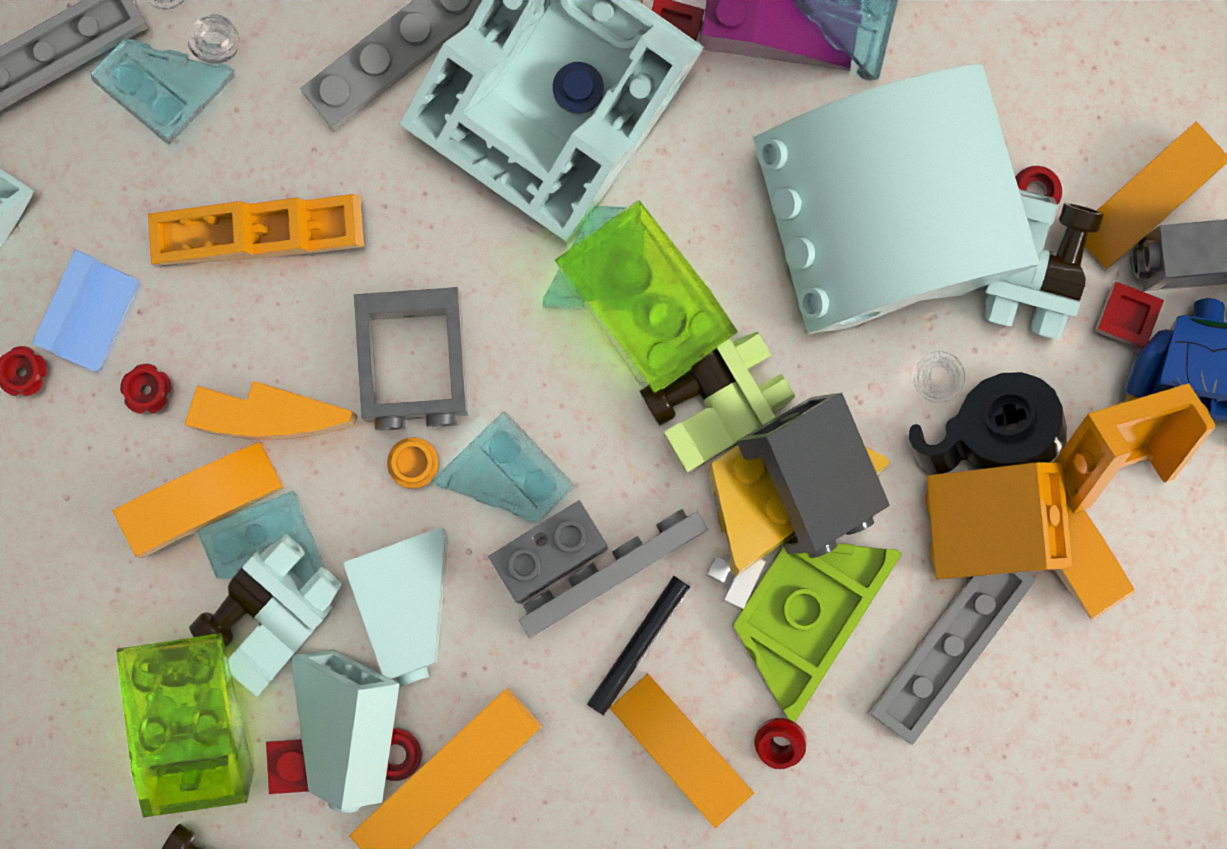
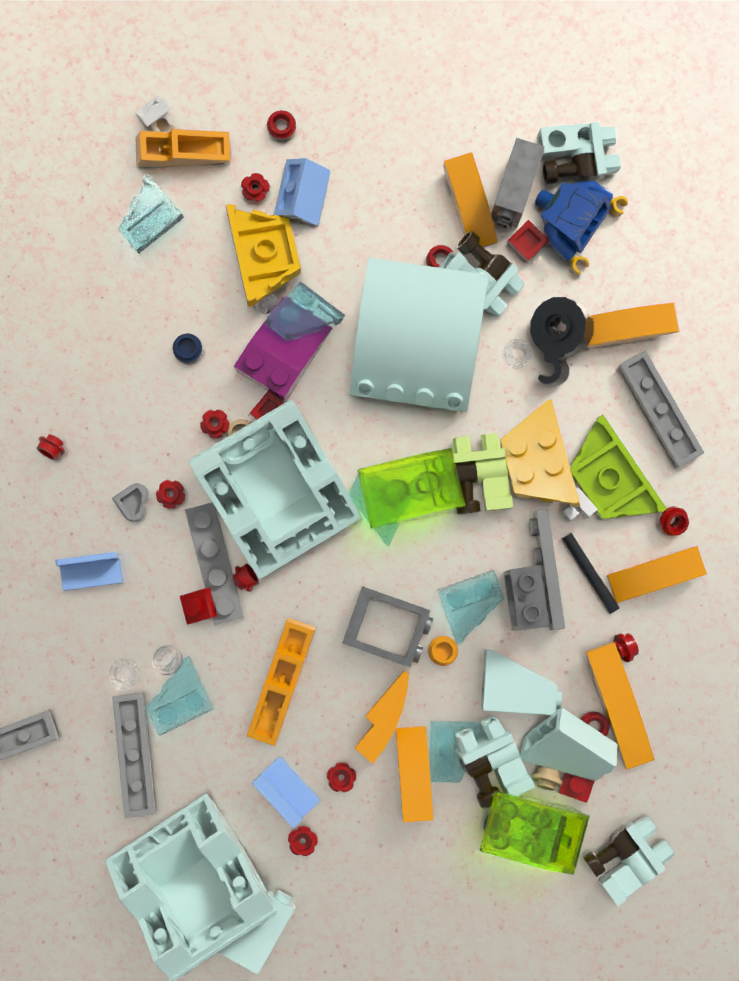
camera: 70 degrees left, 0 degrees up
dark blue plate [553,62,604,114] -> none
dark grey panel [736,392,890,558] -> none
light orange panel [925,462,1073,580] -> none
light orange panel [1053,383,1215,513] -> none
none -> red plate [180,588,217,625]
none -> red plate [233,563,259,592]
none -> tan plate [532,767,562,791]
none -> red plate [614,633,639,663]

